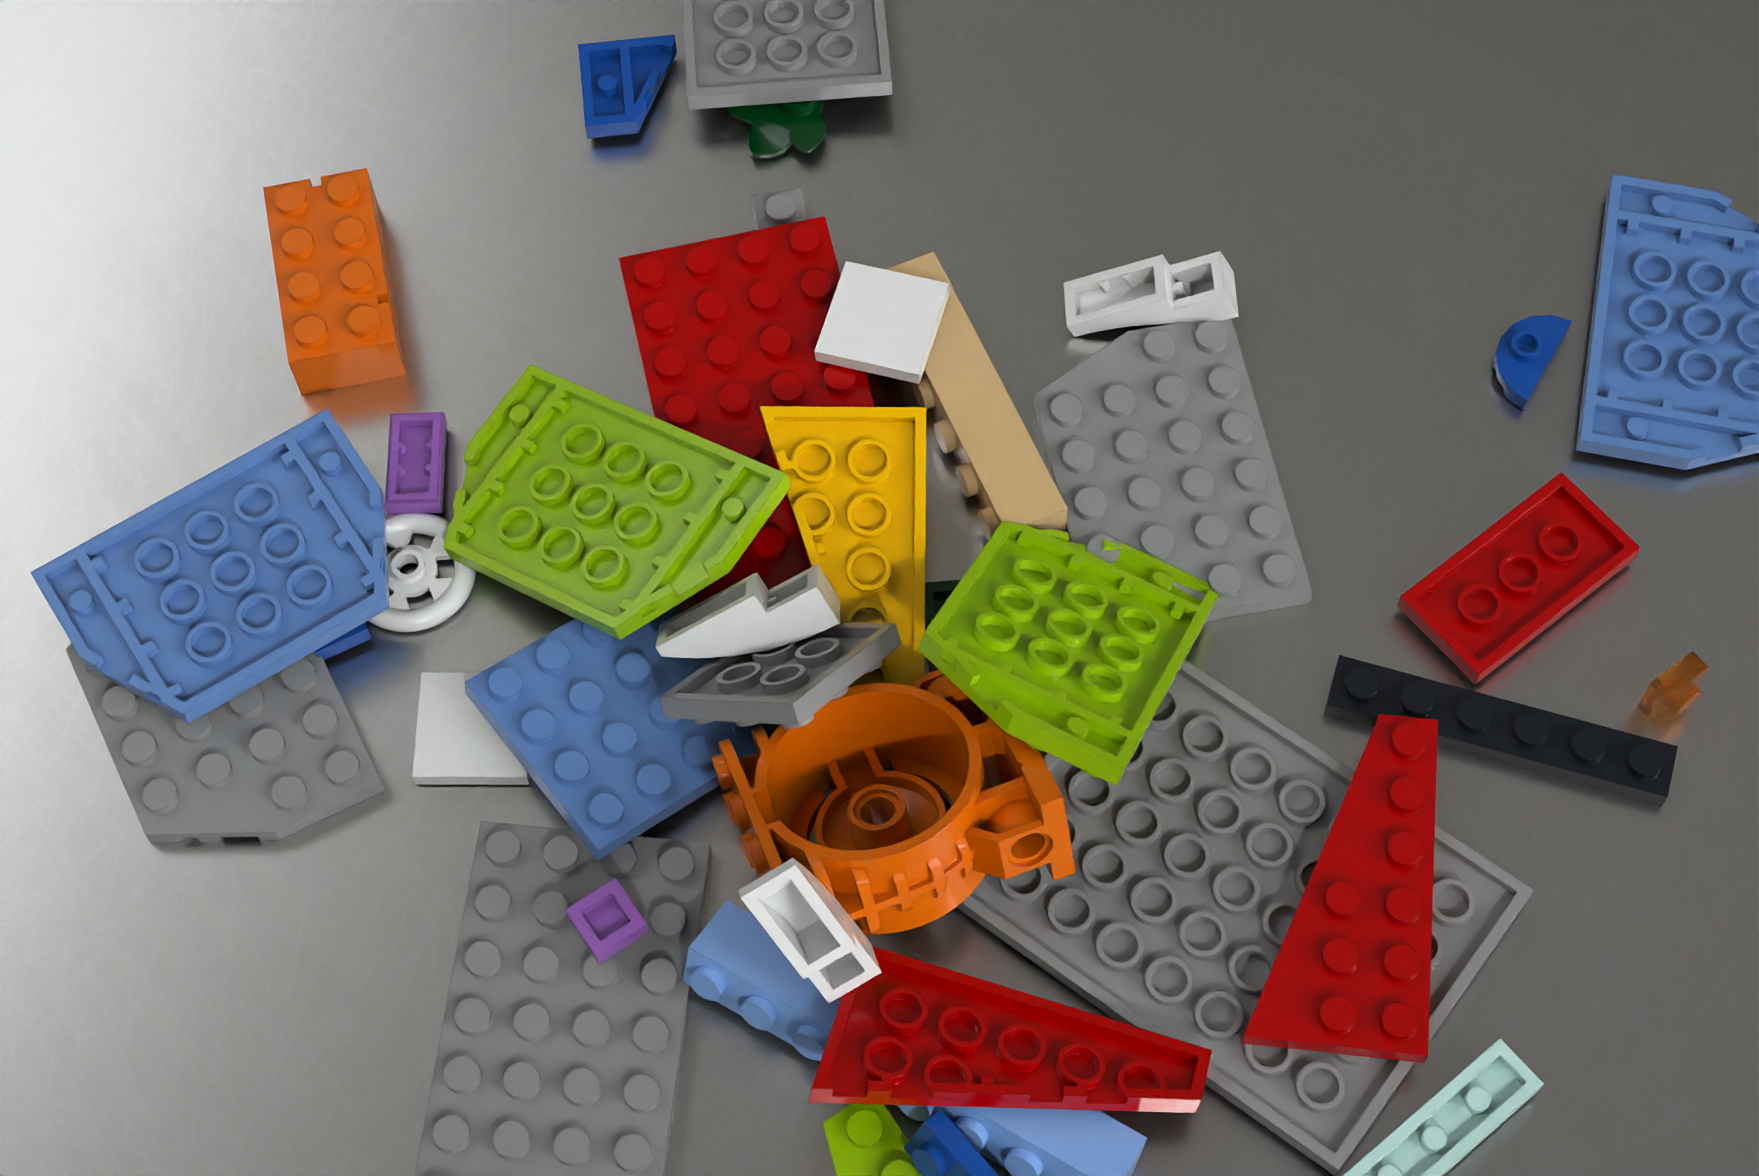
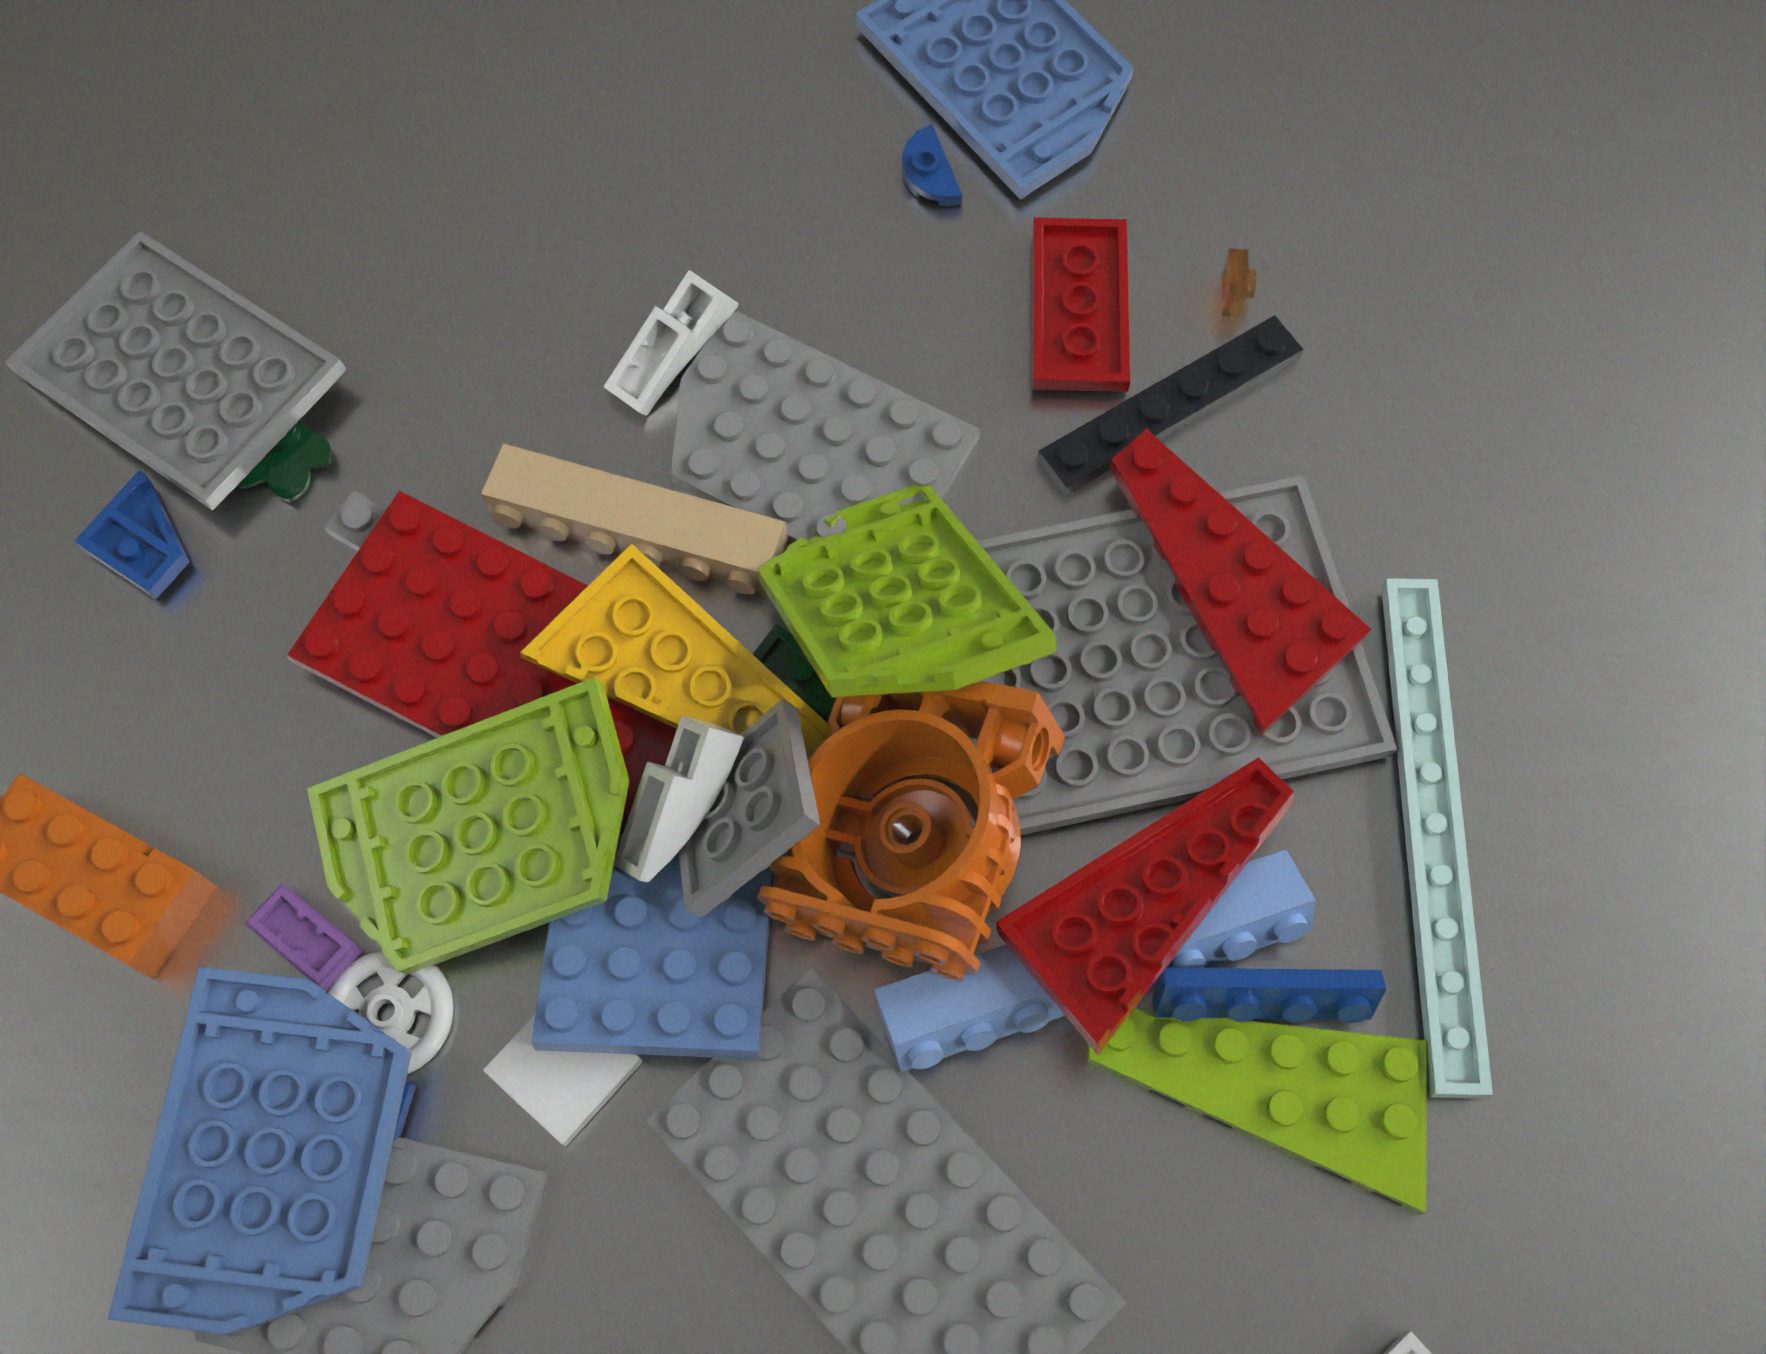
camera: 50 degrees left, 5 degrees up
medium lavender plate [565,877,649,964] -> none
white slope [738,858,882,1003] -> none
white tile [814,261,950,384] -> none

